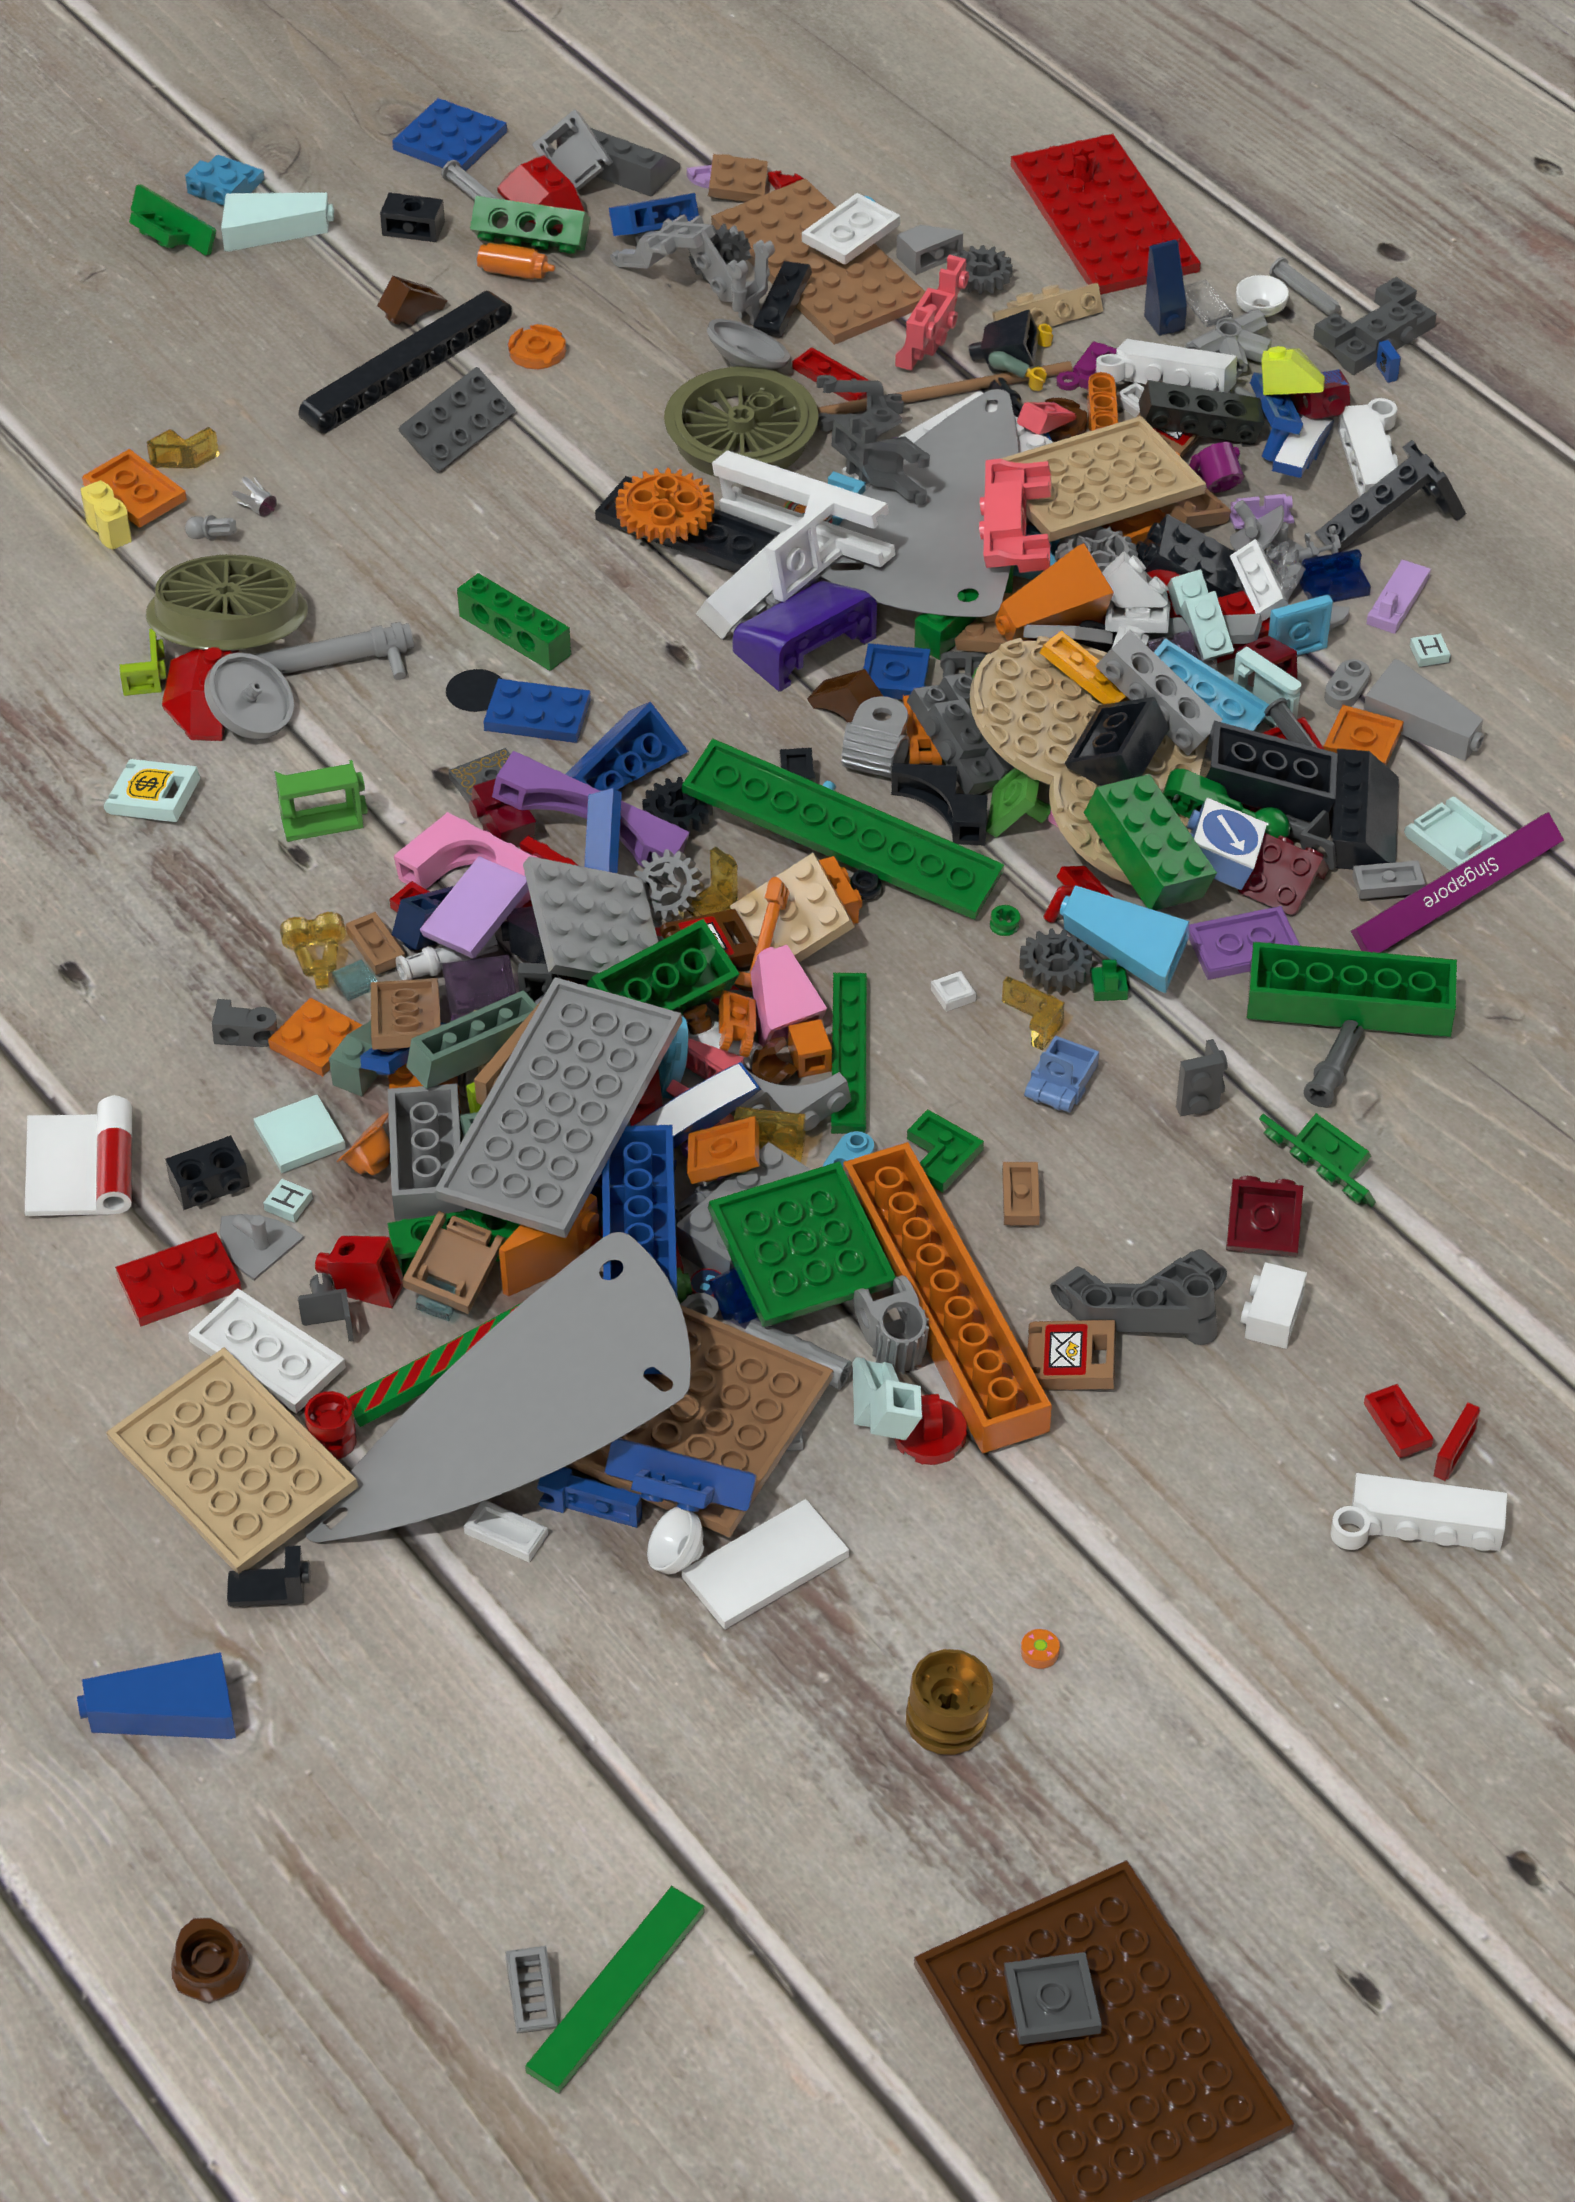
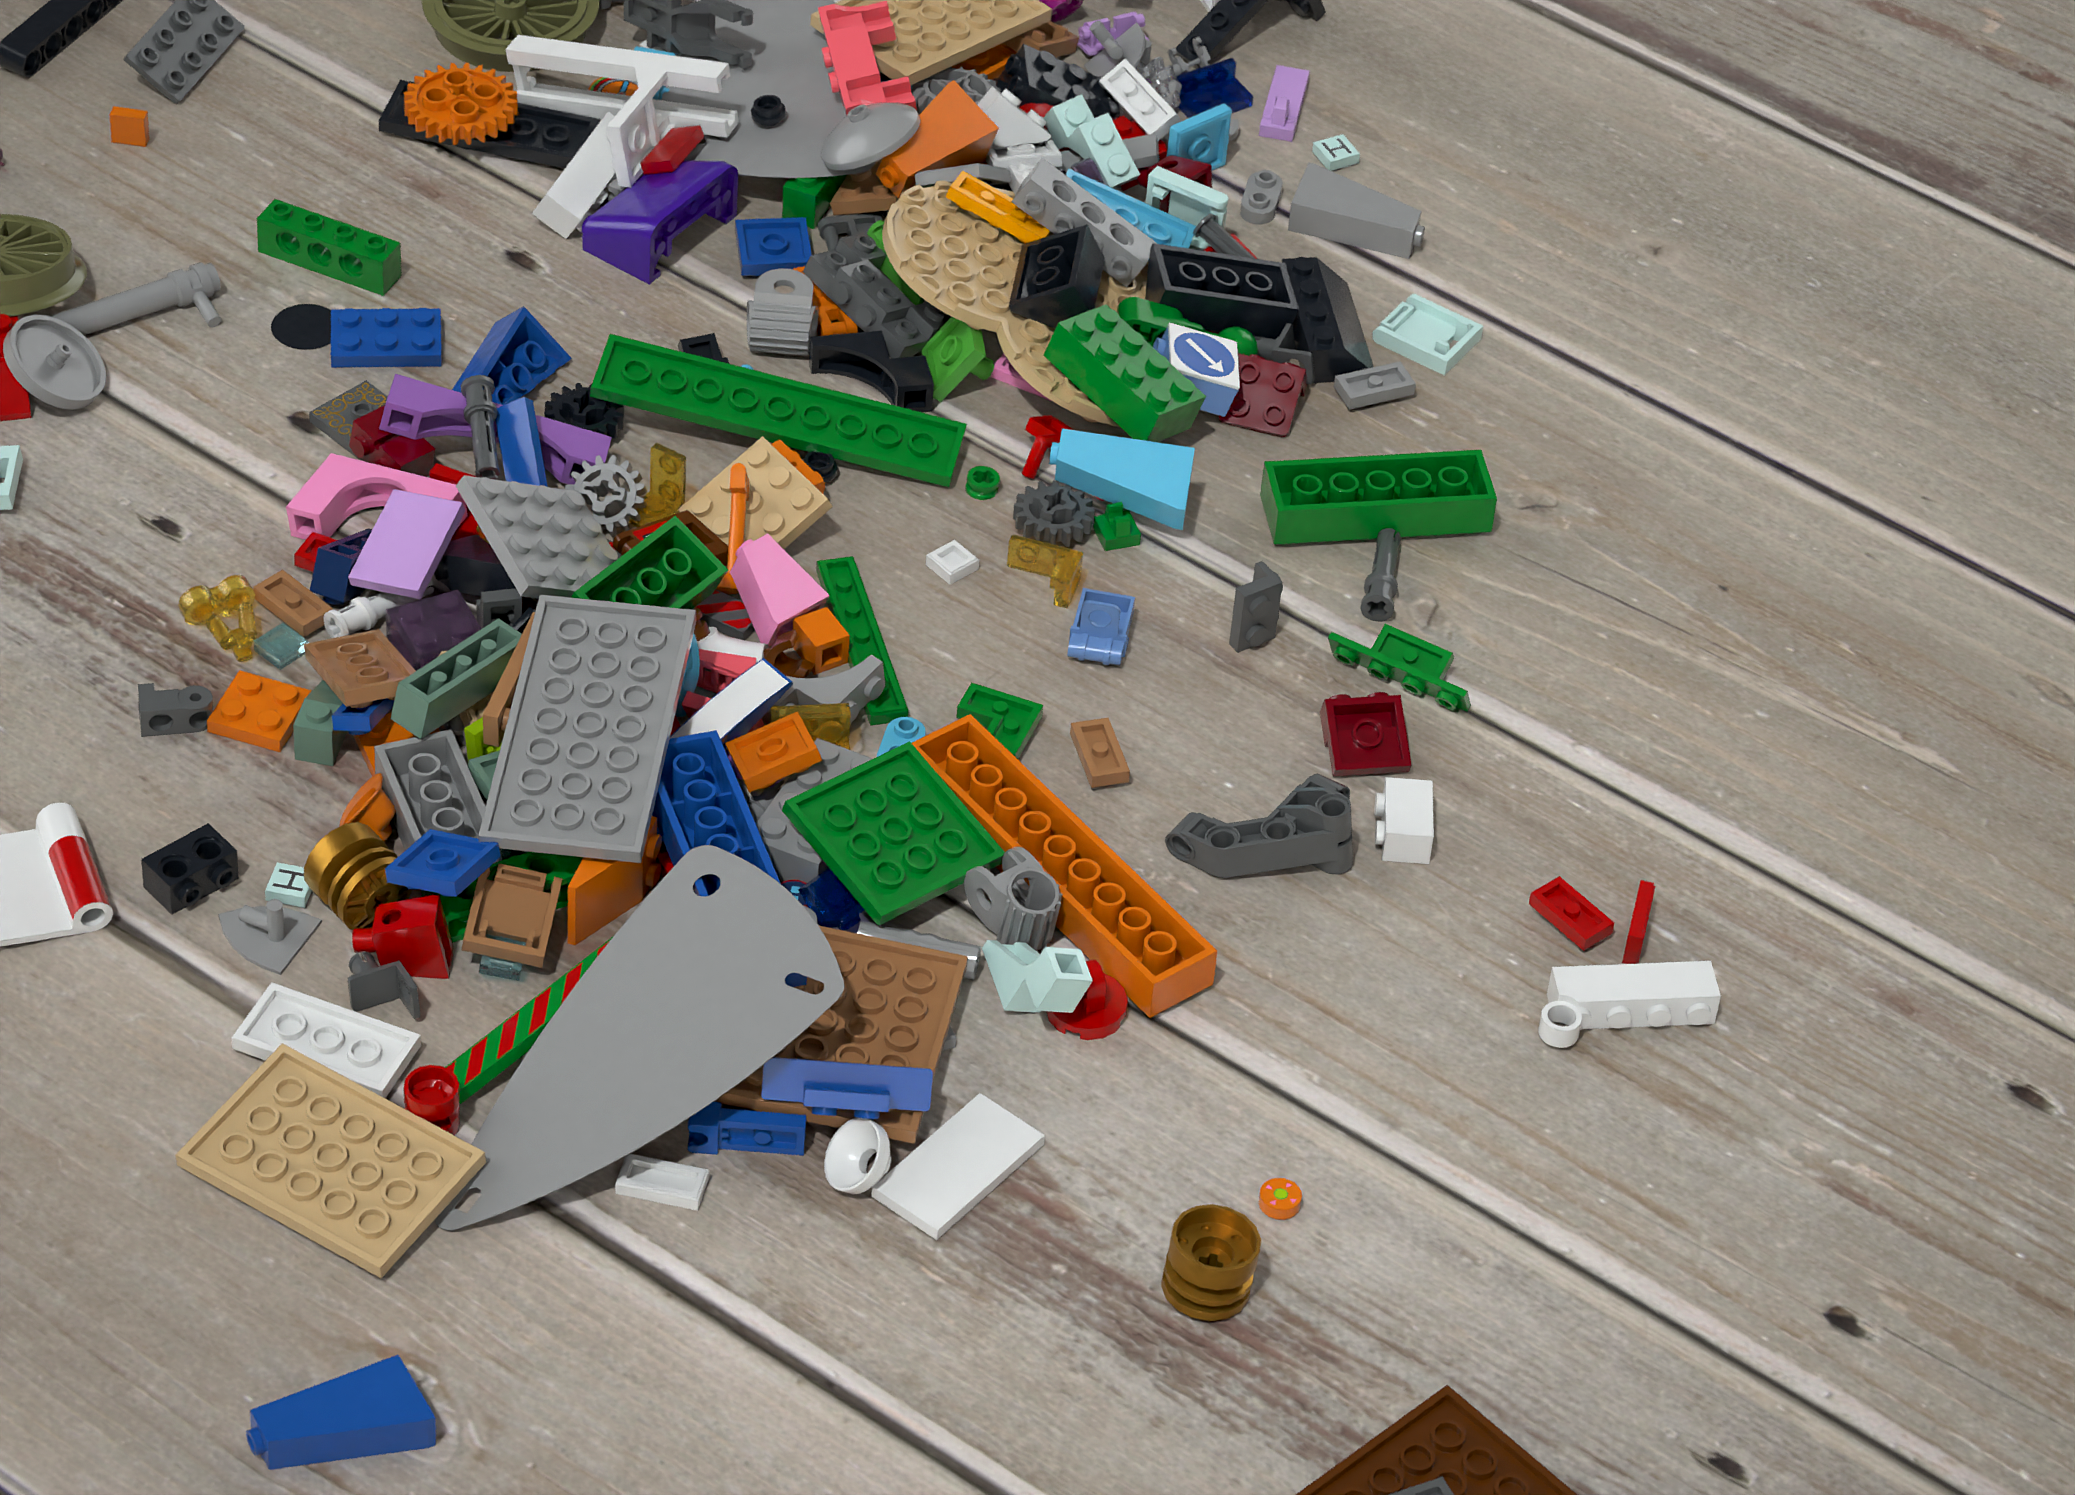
camera: 20 degrees left, 5 degrees down
red plate [115,1232,242,1327] -> none
black bracket [227,1546,311,1607] -> none
light aqua tile [254,1095,346,1173] -> none
bright green window [274,760,368,842] -> none
orange hinge [719,990,756,1057] -> none
reddish brown arch [807,669,884,723] -> none
medium nougat container [1027,1320,1116,1390] -> none
medium lavender tile [1189,906,1300,980] -> none
orange plate [1323,705,1404,766] -> none
magenta tile [1351,812,1564,953] -> none
none -> orange tile [110,106,149,147]
none -> pearl gold wheel [304,822,412,930]
none -> blue plate [385,829,501,897]
none -> dark grey pin [461,375,500,480]
none -> red tile [640,125,704,175]
none -> black plate [751,95,786,126]
none -> light grey dish [821,102,920,170]

